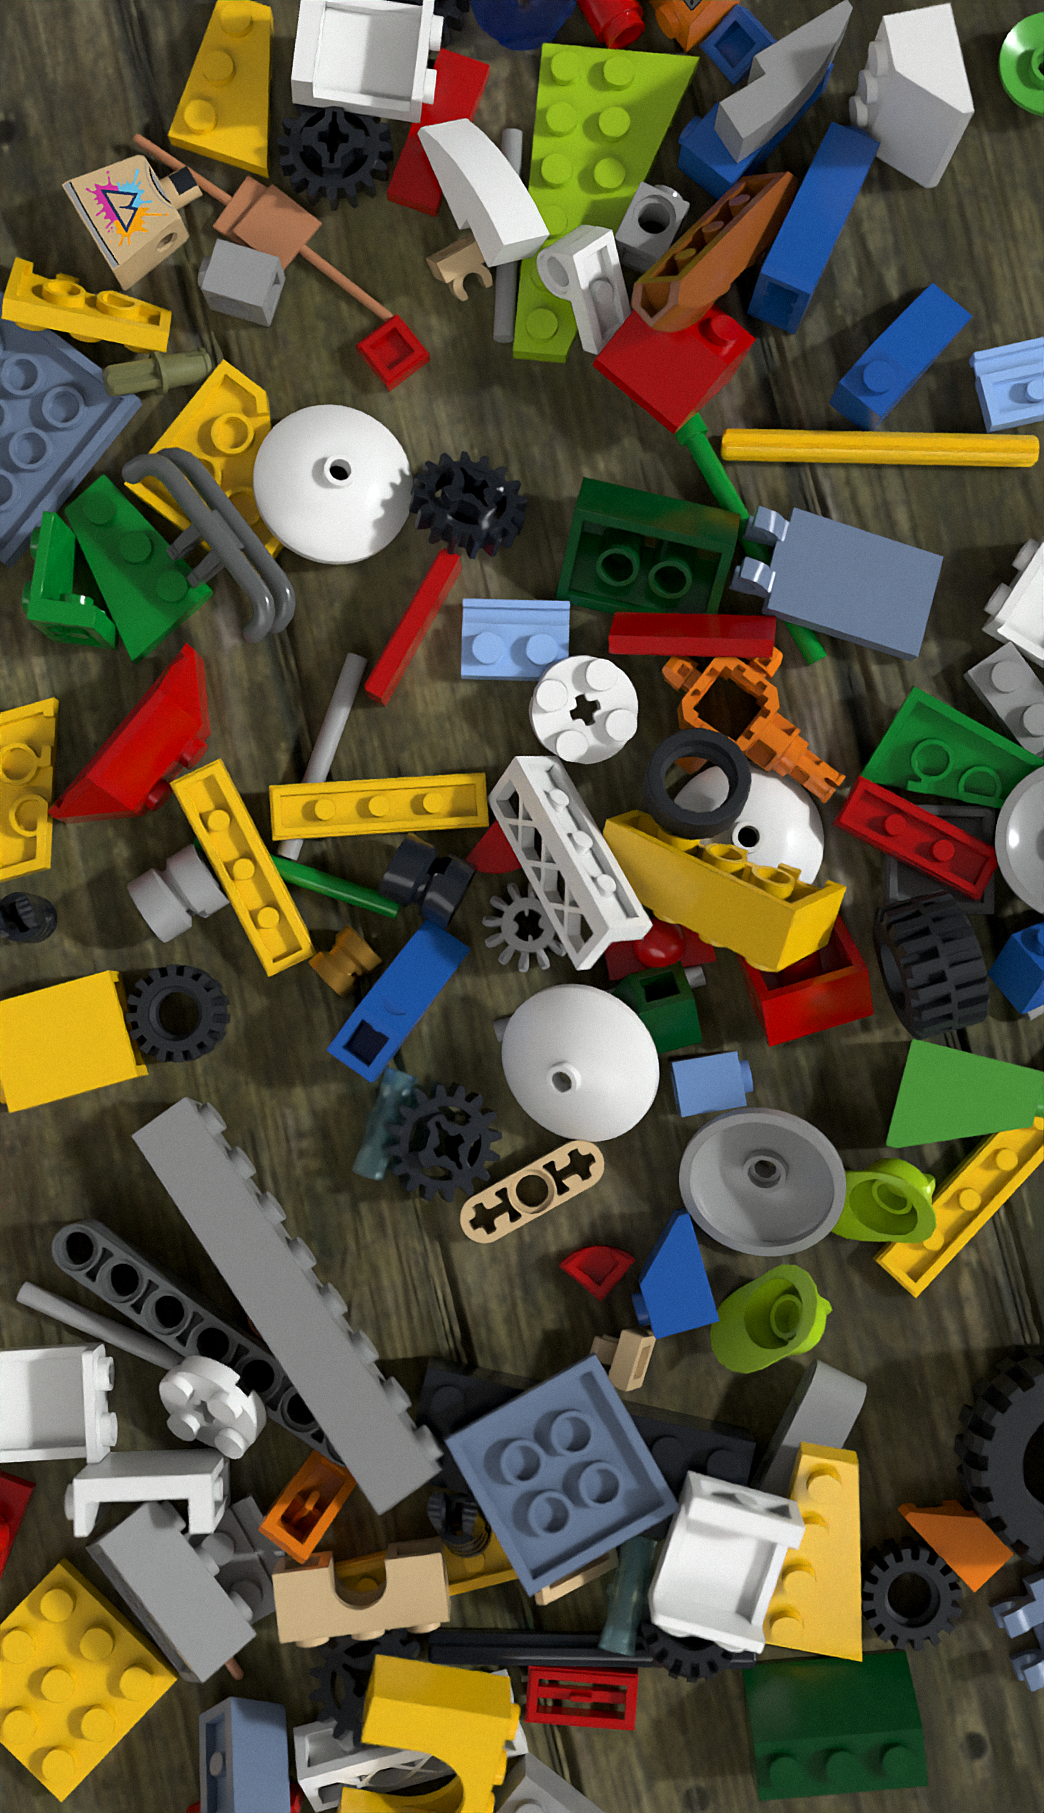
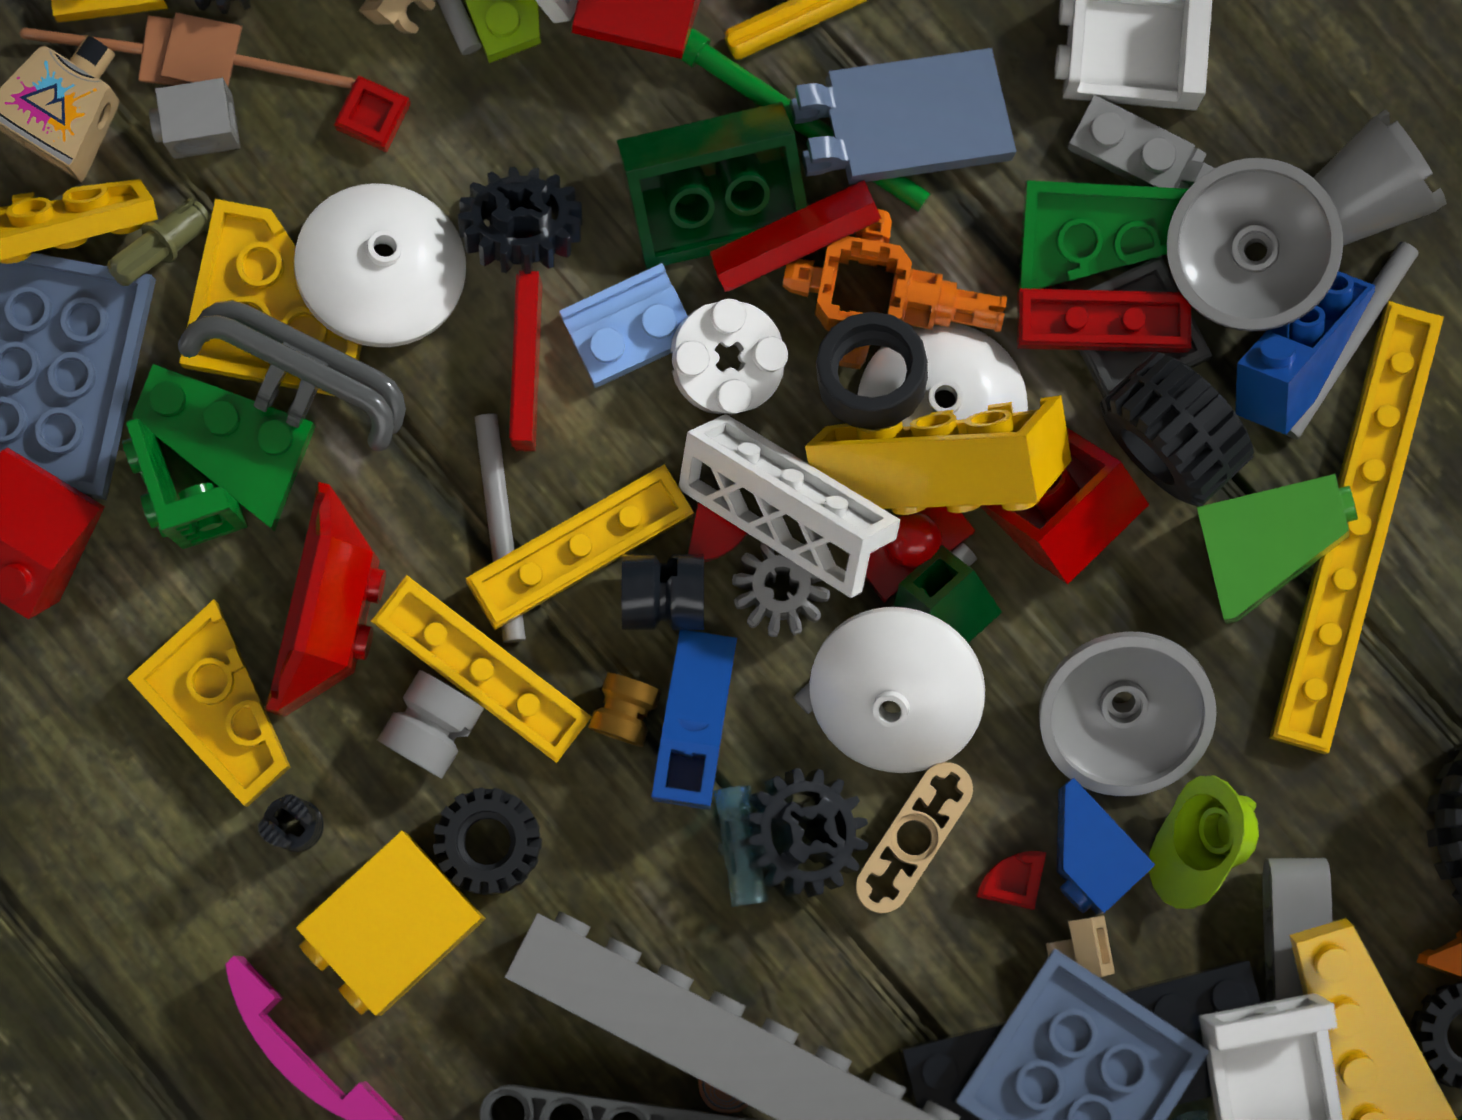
camera: 30 degrees left, 5 degrees down
green bar [193,836,401,919] -> none
medium blue brick [668,1050,753,1117] -> none
lime piece [831,1157,937,1243] -> none

